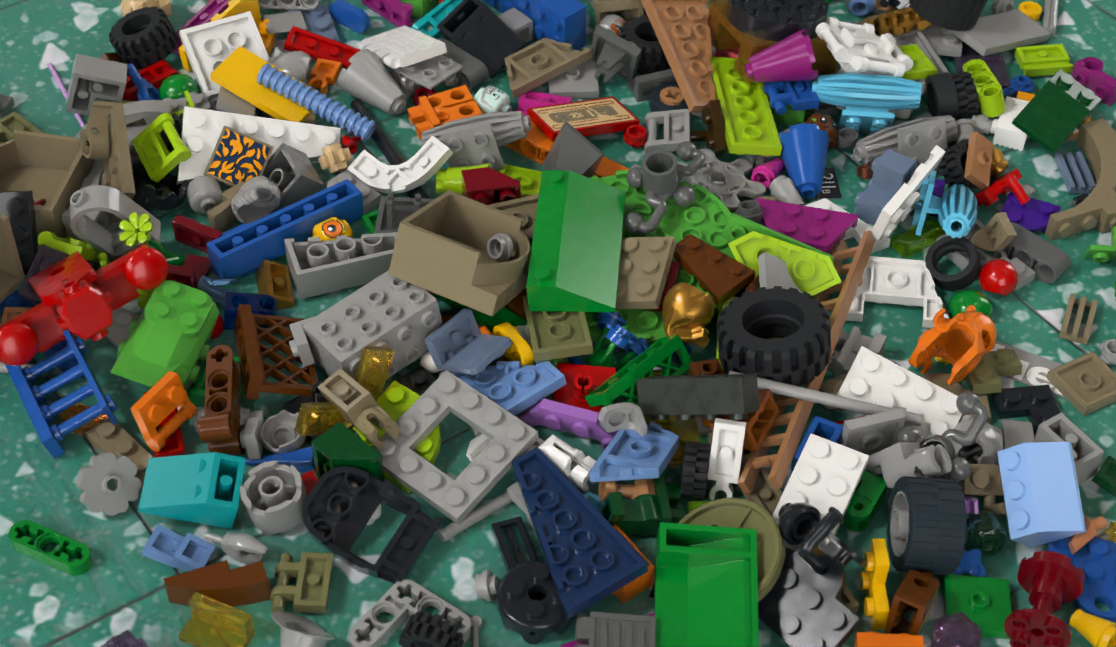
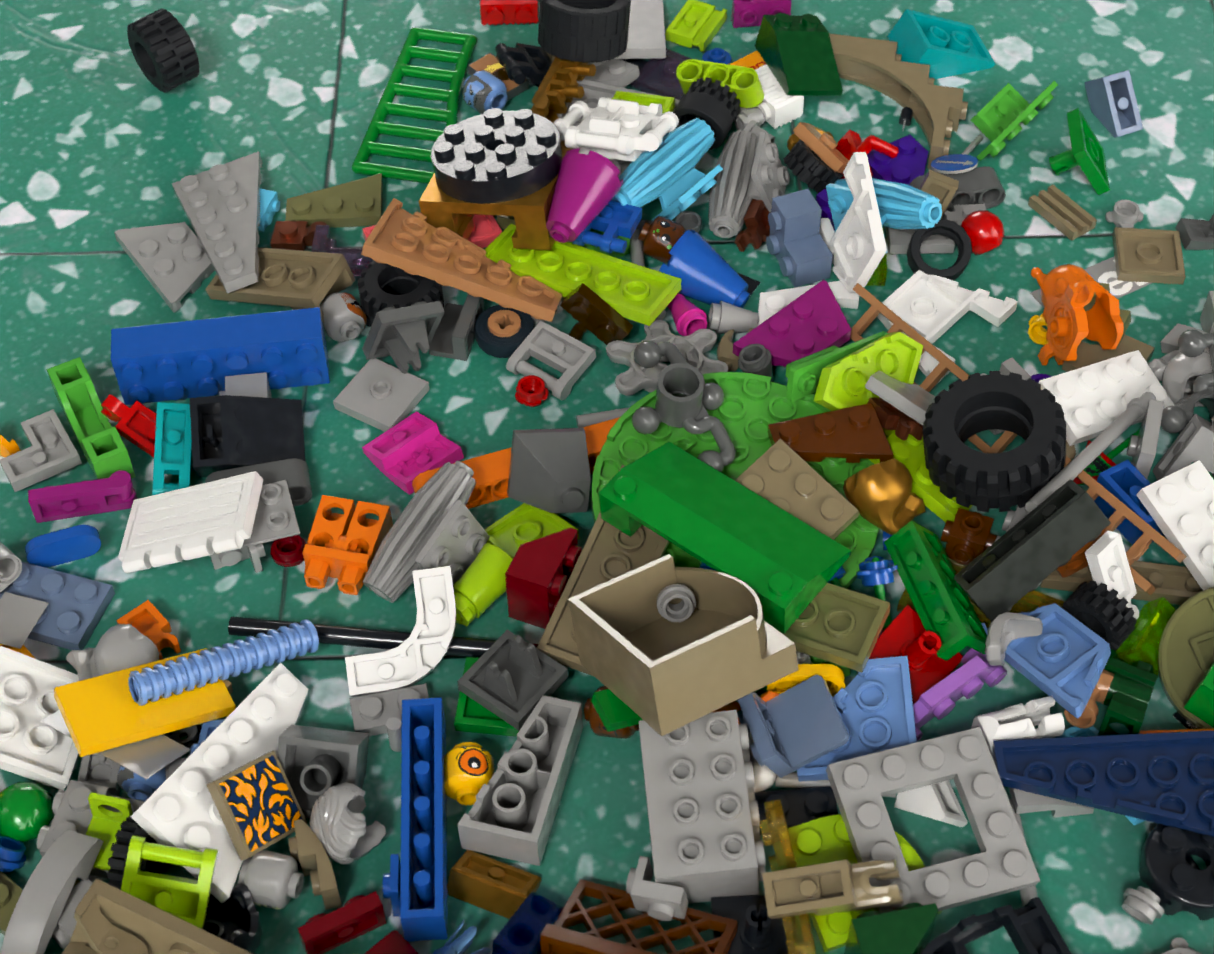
camera: 55 degrees left, 5 degrees up
red tile [284,26,361,70] -> none
tan gear [318,143,352,174] -> none
light grey cone [338,49,407,115] -> none
red hand [341,135,361,155] -> none
light aqua head [474,85,512,114] -> none
black tile [491,516,539,572] -> none
dark tan wing [504,38,592,99] -> none
tile [527,96,640,142] -> none
green hair [948,289,992,318] -> none
black plate [991,385,1061,436] -> none
sand blue tile [1055,152,1096,194] -> none
none -> piece [931,134,983,174]

